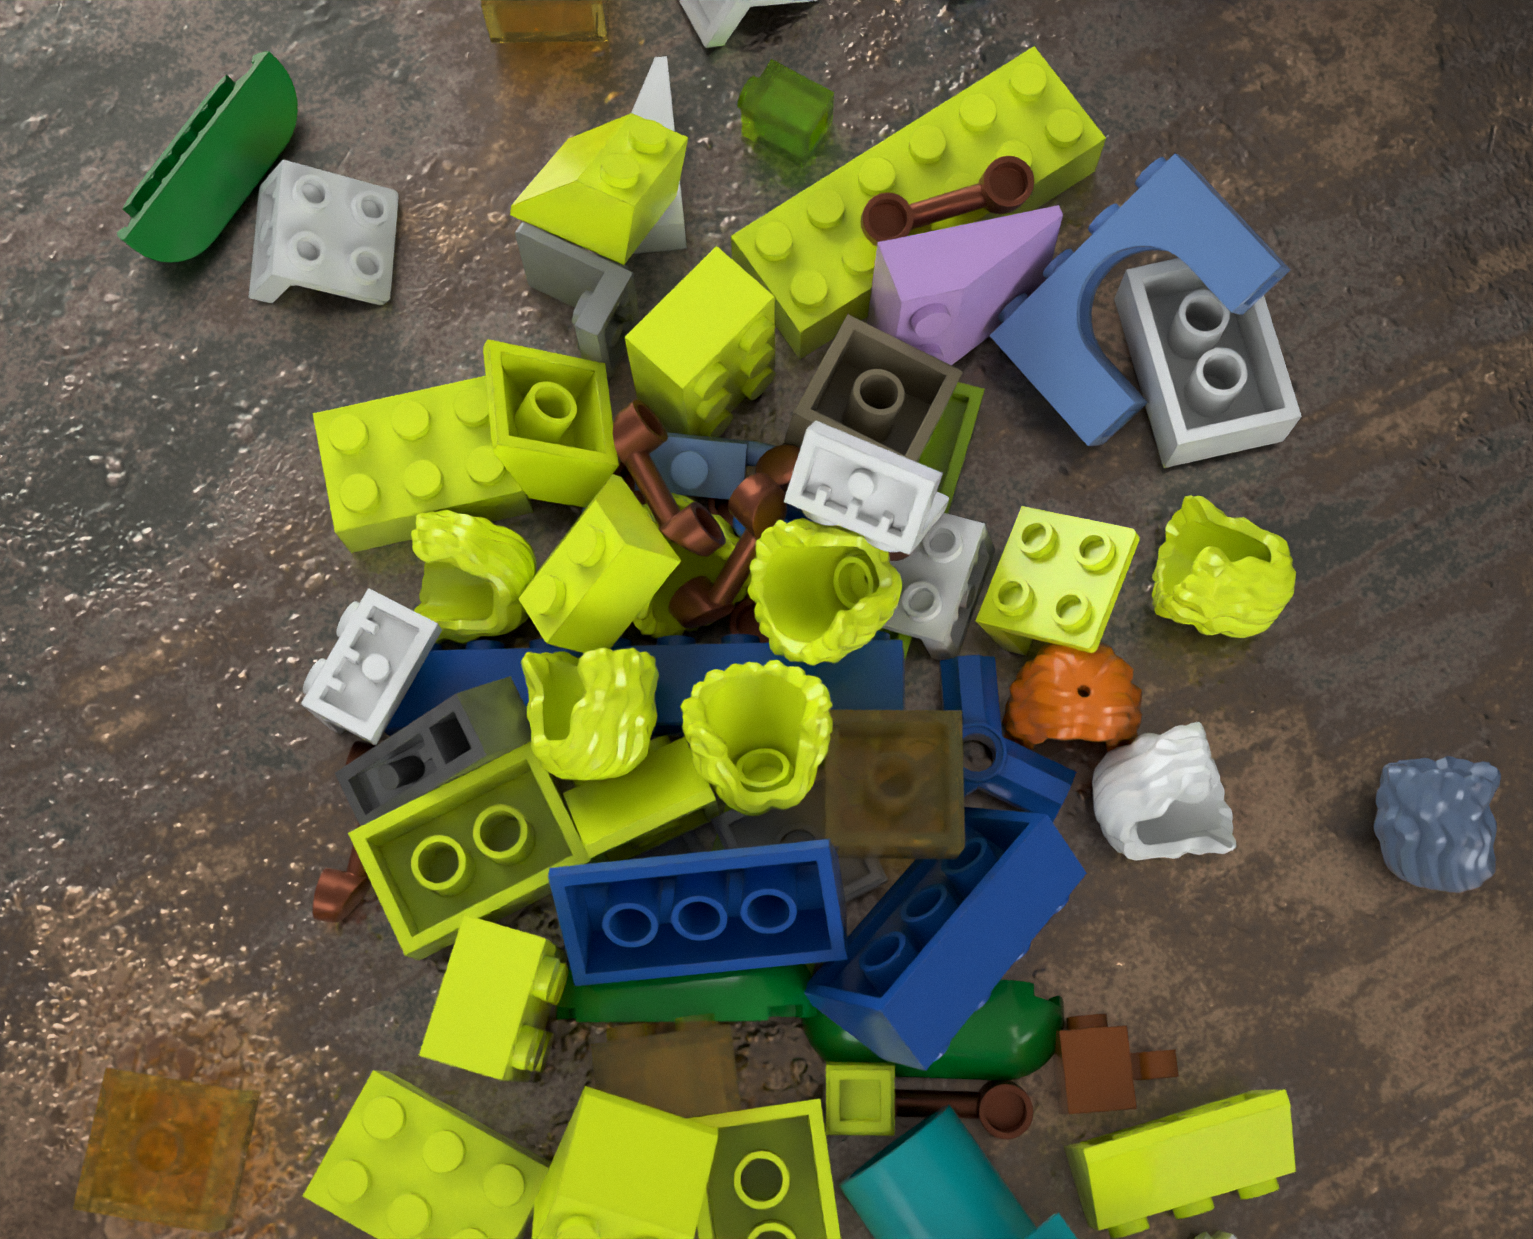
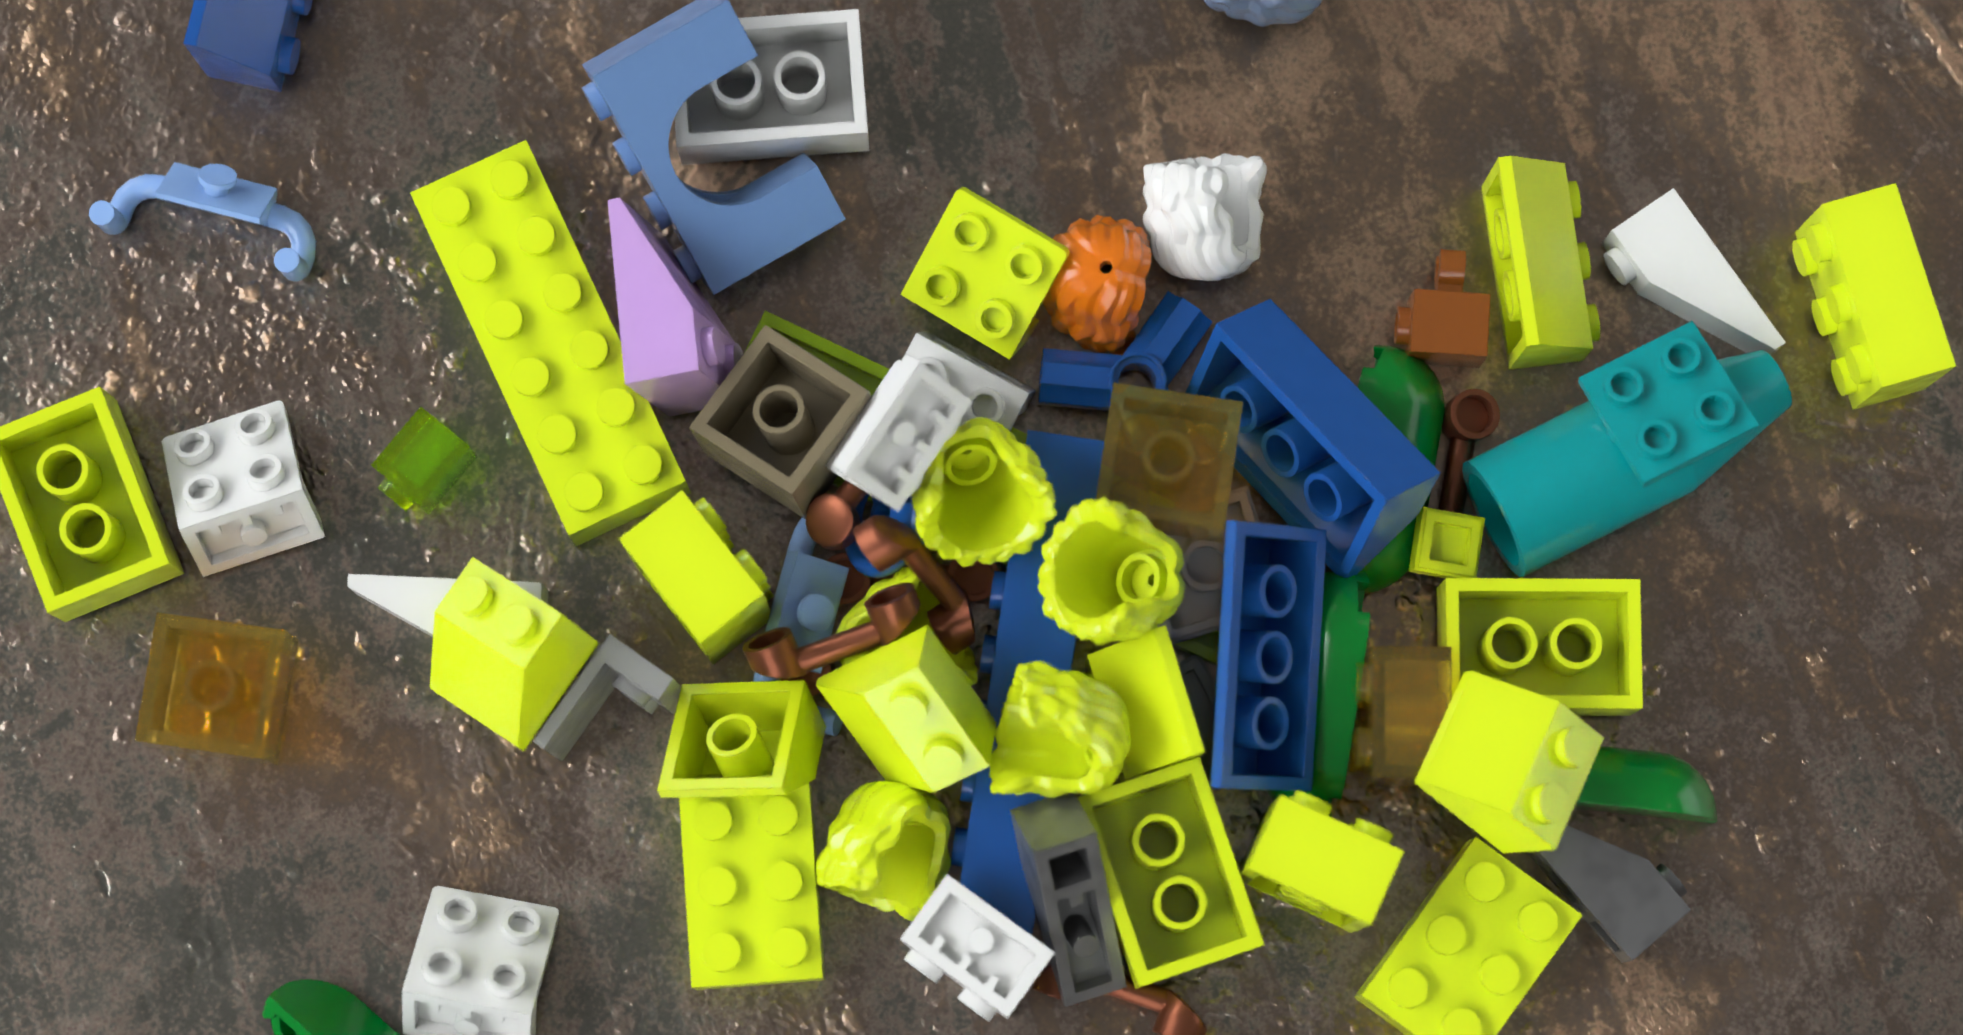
camera: 85 degrees left, 5 degrees up
copper bar [861,156,1034,246] -> none
neon yellow hair [1152,495,1296,638] -> none

